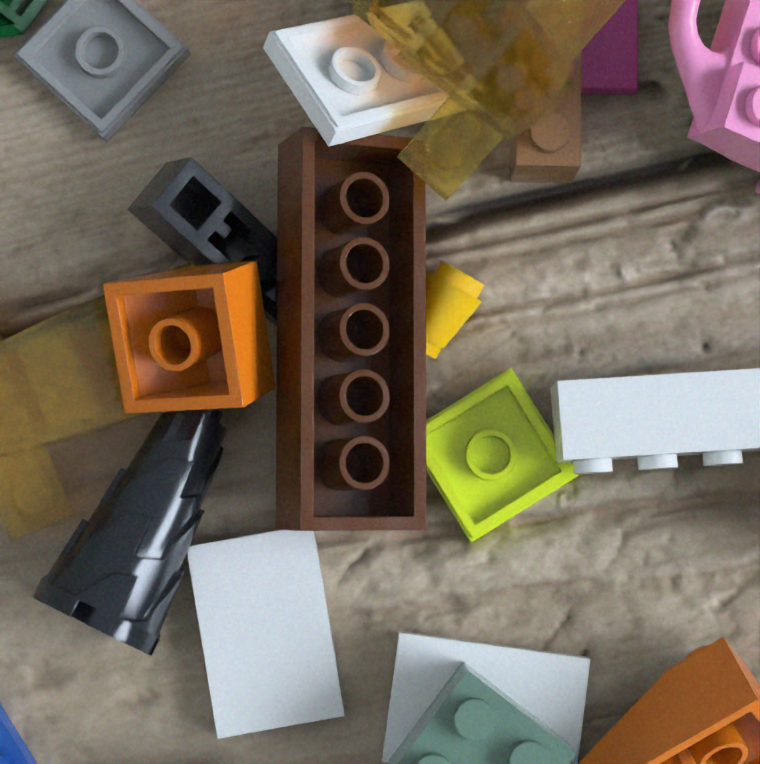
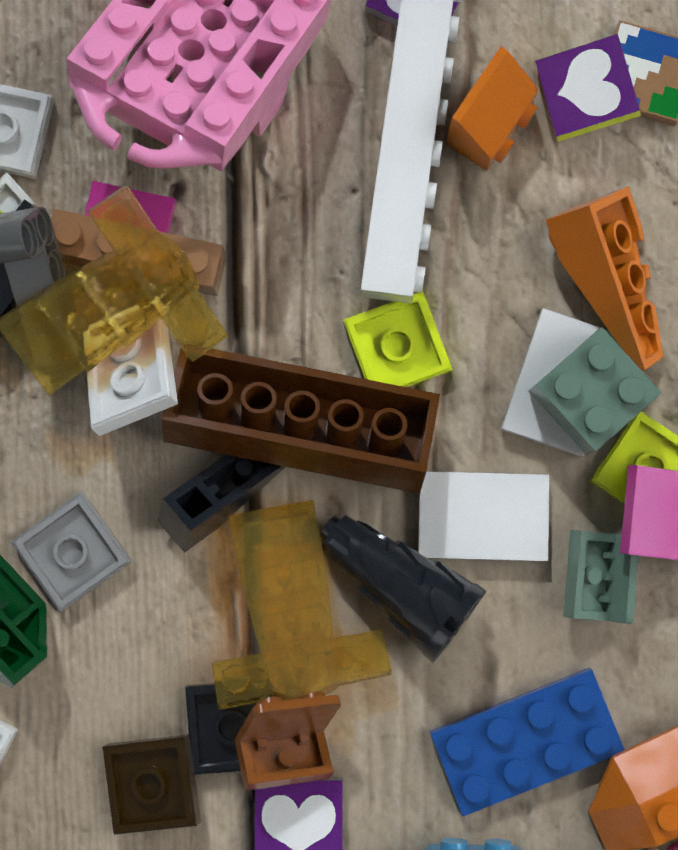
camera: 75 degrees left, 0 degrees up
orange slope [103,260,276,414] -> none
yellow cone [426,260,485,359] -> none

